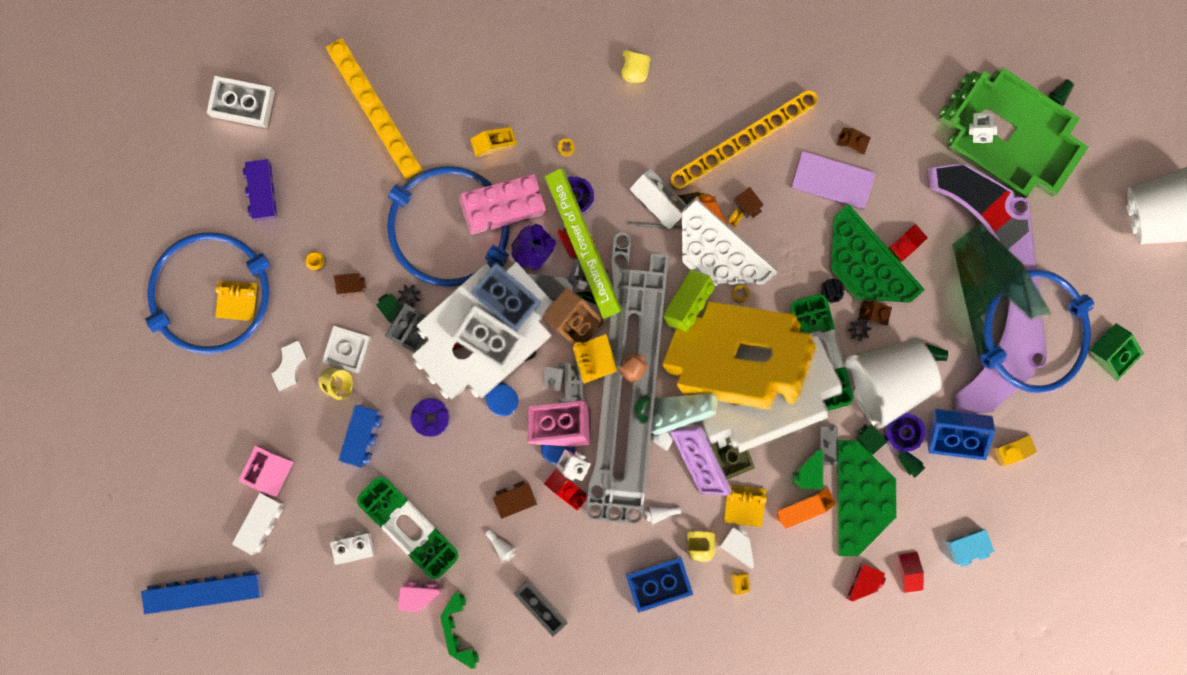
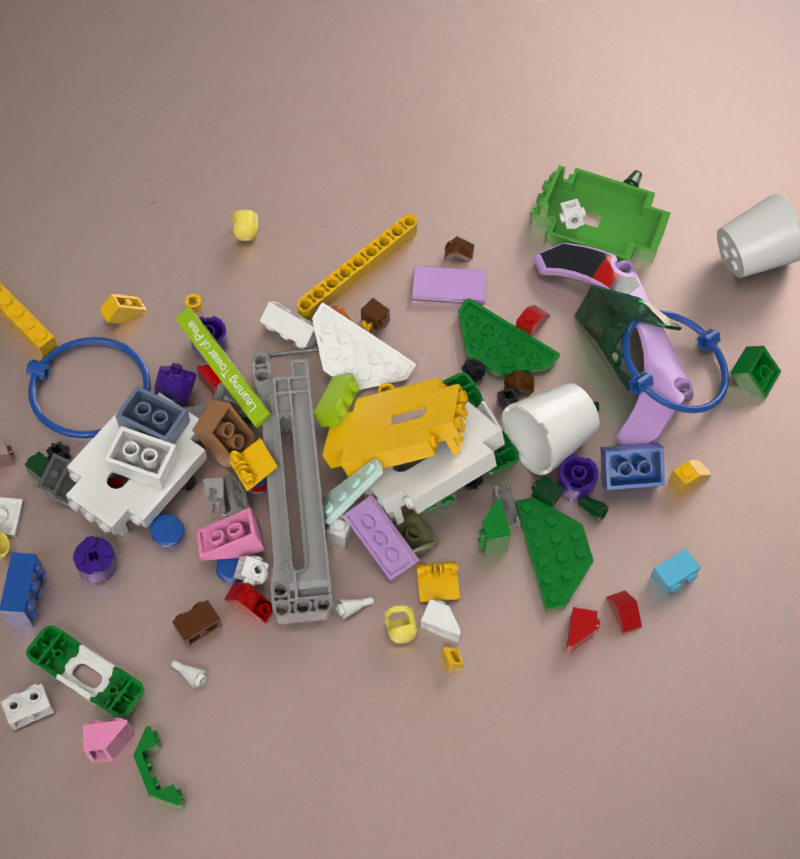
camera: 15 degrees left, 25 degrees down
bright pink piece [459,174,546,235] -> none
dark grey brick [514,579,568,637] -> none
nougat head [619,352,648,382] -> none
blue brick [626,556,694,613] -> none
dark green arm [634,395,651,425] -> none
orange slope [777,487,836,529] -> none

